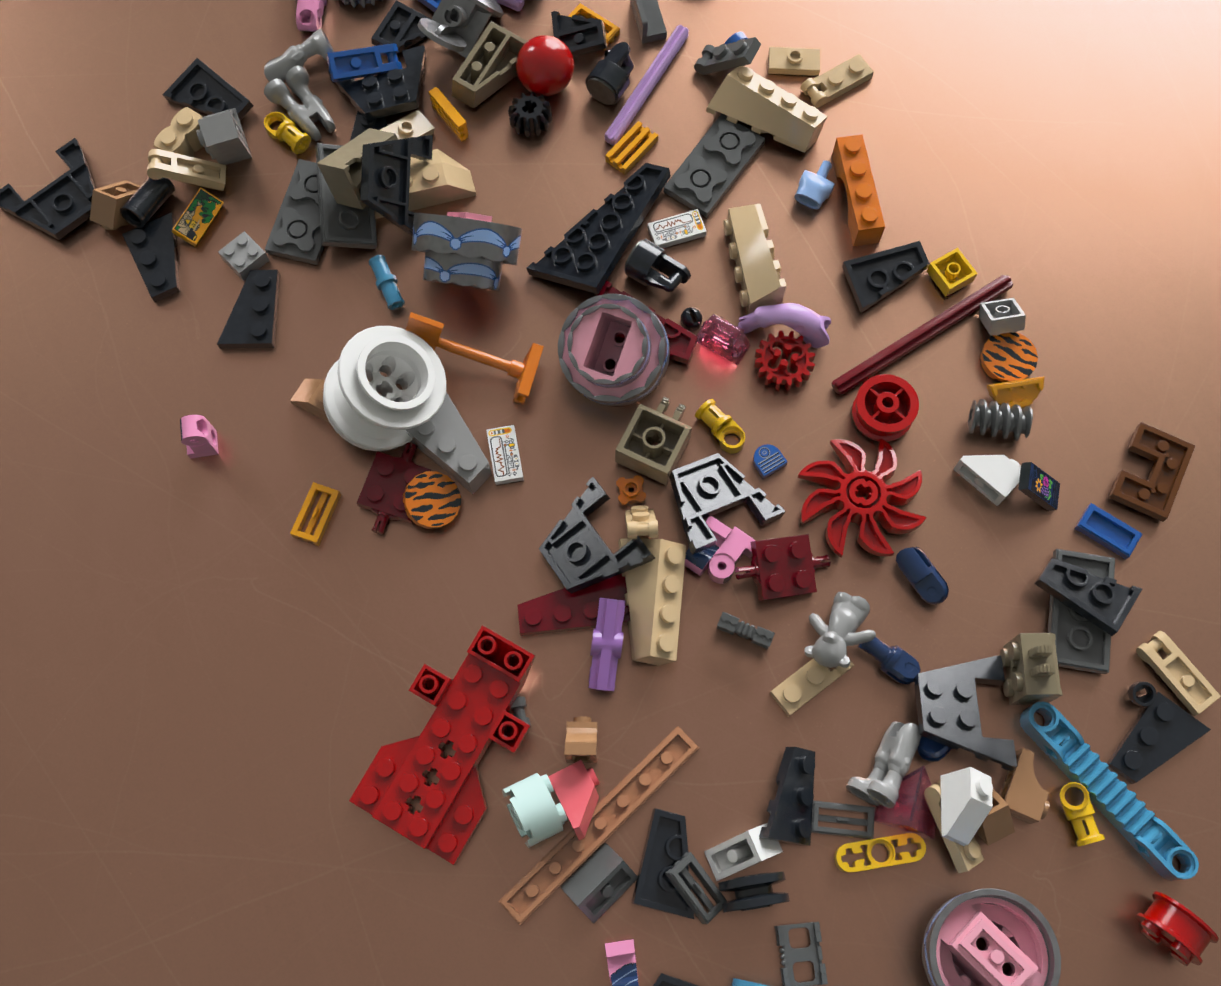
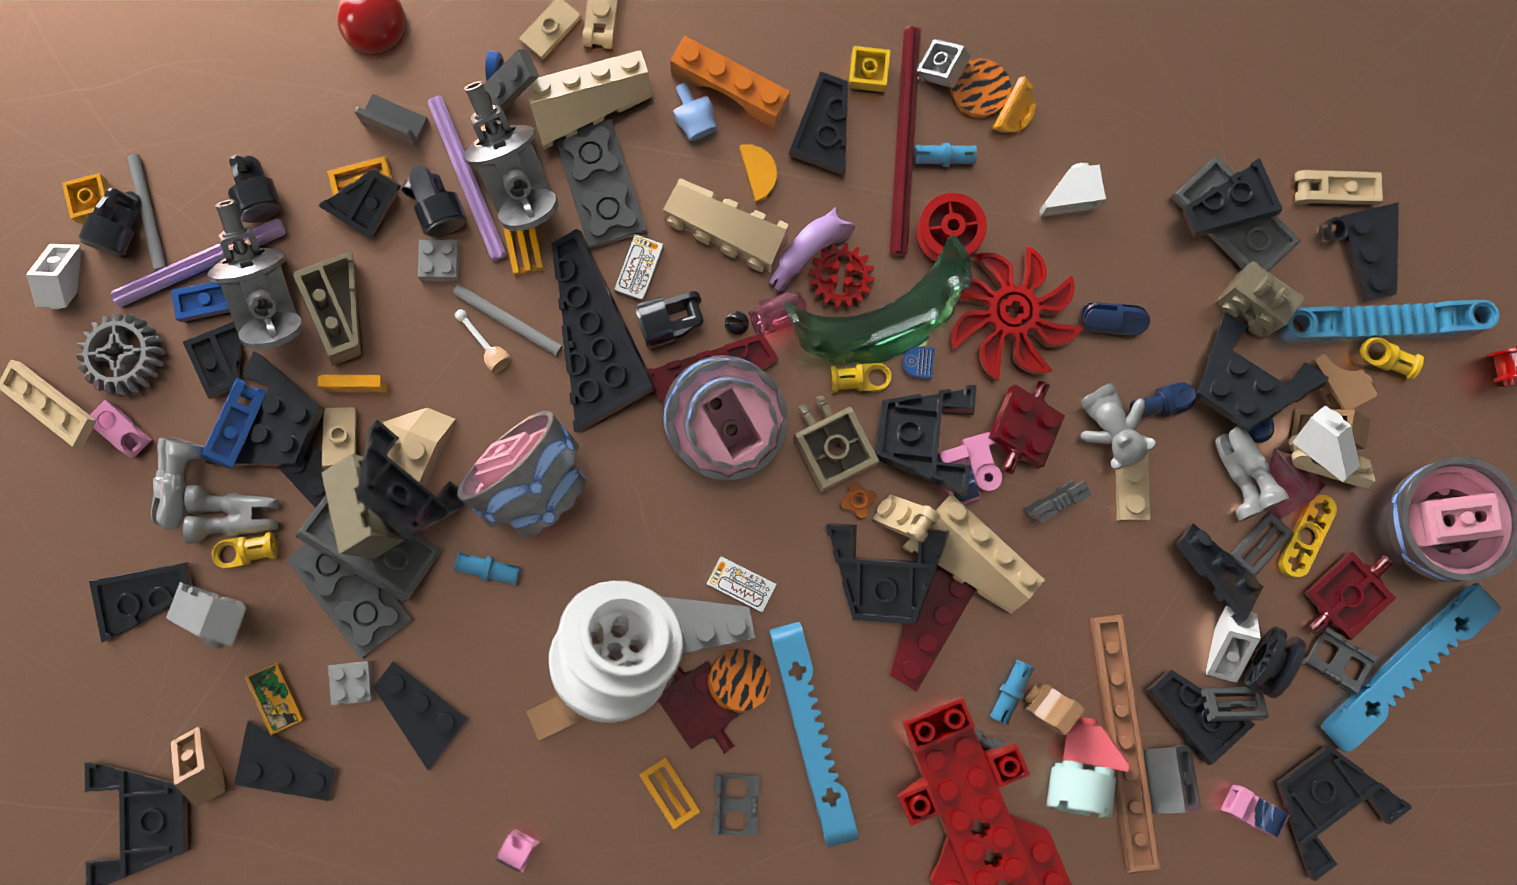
camera: 60 degrees left, 10 degrees up
black pin [120,177,175,228] -> none
tan plate [147,149,226,191] -> none
tan brick [154,107,204,157] -> none
orange piece [405,312,544,405] -> none
black gear [508,91,552,138] -> none
red piece [516,35,574,96] -> none
medium lavender piece [588,598,625,691] -> none
dark grey piece [968,399,1033,441] -> none
black tile [1018,462,1060,511] -> none
blue tile [1074,503,1143,559] -> none
reddish brown plate [1108,422,1195,522] -> none
none -> light grey piece [418,240,460,282]
none -> light grey bar [453,284,563,356]
none -> hinge [455,309,512,373]
none -> flat silver piece [464,81,558,231]
none -> dark grey piece [713,773,760,837]
none -> light orange tile [739,144,777,204]
none -> dark azure gear [769,621,859,848]
none -> clear green windscreen [782,235,972,365]
none -> dark azure pin [914,143,977,167]
none -> dark azure pin [990,659,1035,725]
none -> dark red plate [1304,551,1396,640]

